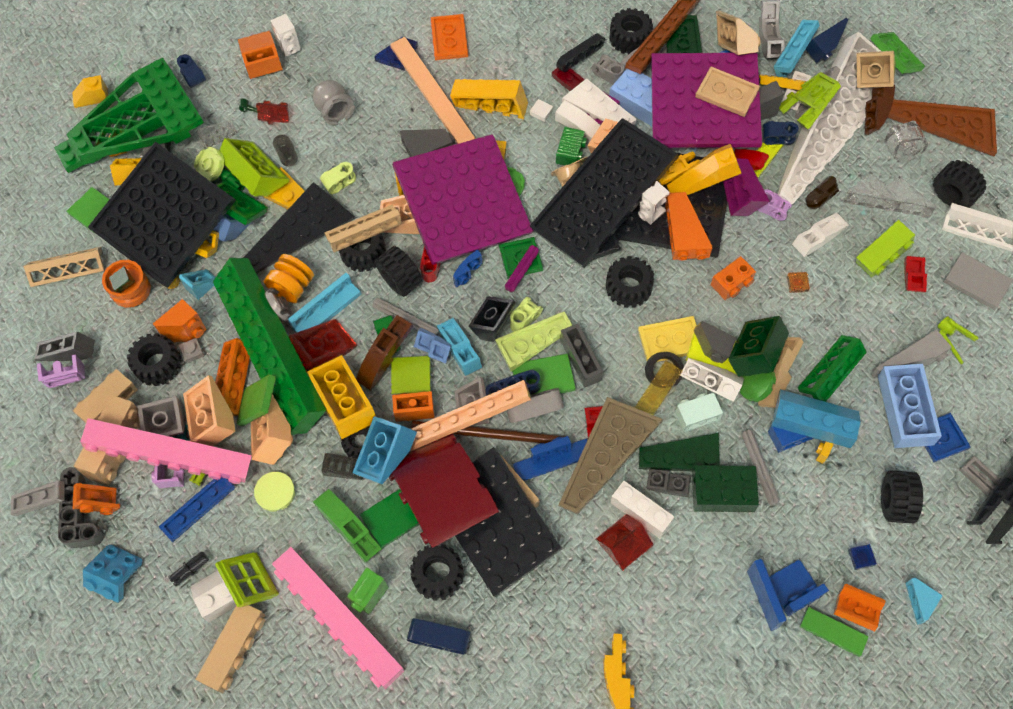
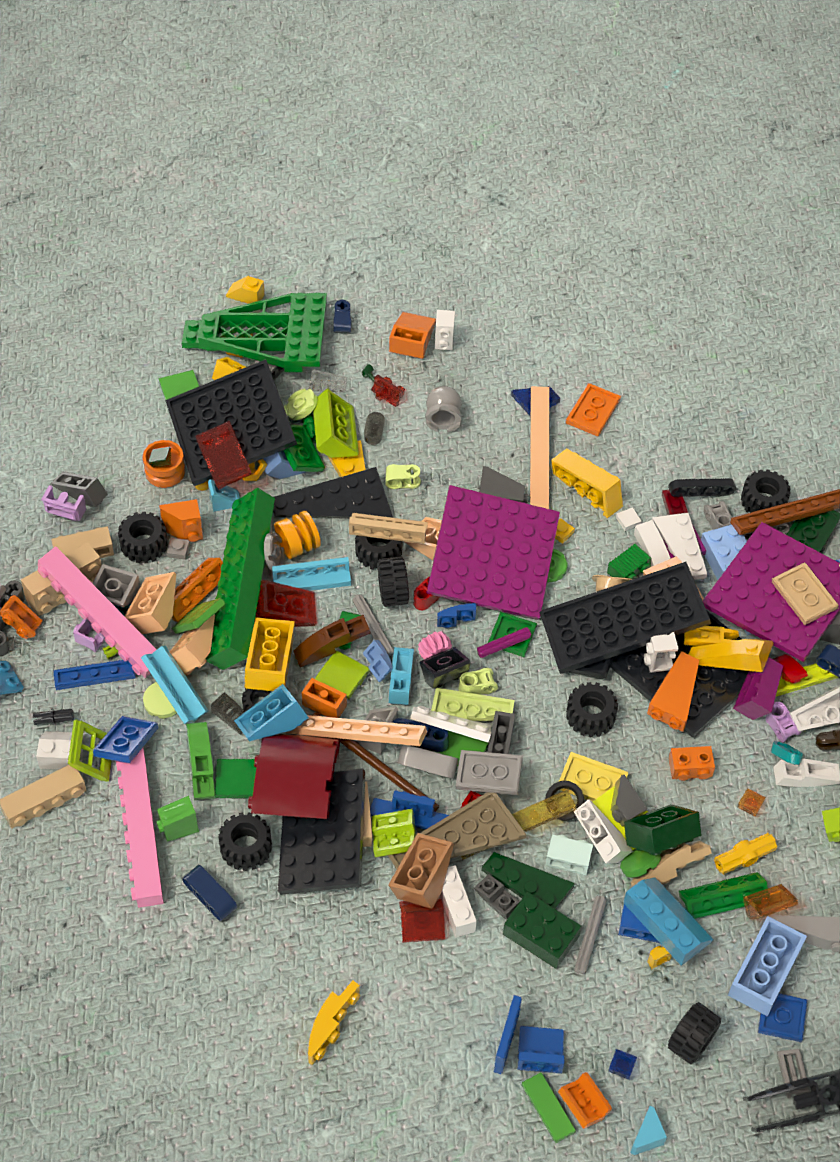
camera: 30 degrees right, 10 degrees down
tan fence [23,247,105,287] -> none
none -> blue tile [93,716,158,763]
none -> medium azure fence [141,646,209,724]
none -> clear red slope [195,421,252,490]
none -> lime slope [372,809,416,857]
none -> medium nougat slope [388,833,454,909]
none -> white wing [410,706,492,742]
none -> bright pink gear [418,631,452,659]
none -> light grey tile [456,750,523,795]
none -> yellow piece [714,833,777,875]
none -> clear orange tile [743,884,798,919]
none -> teal beam [771,741,803,765]

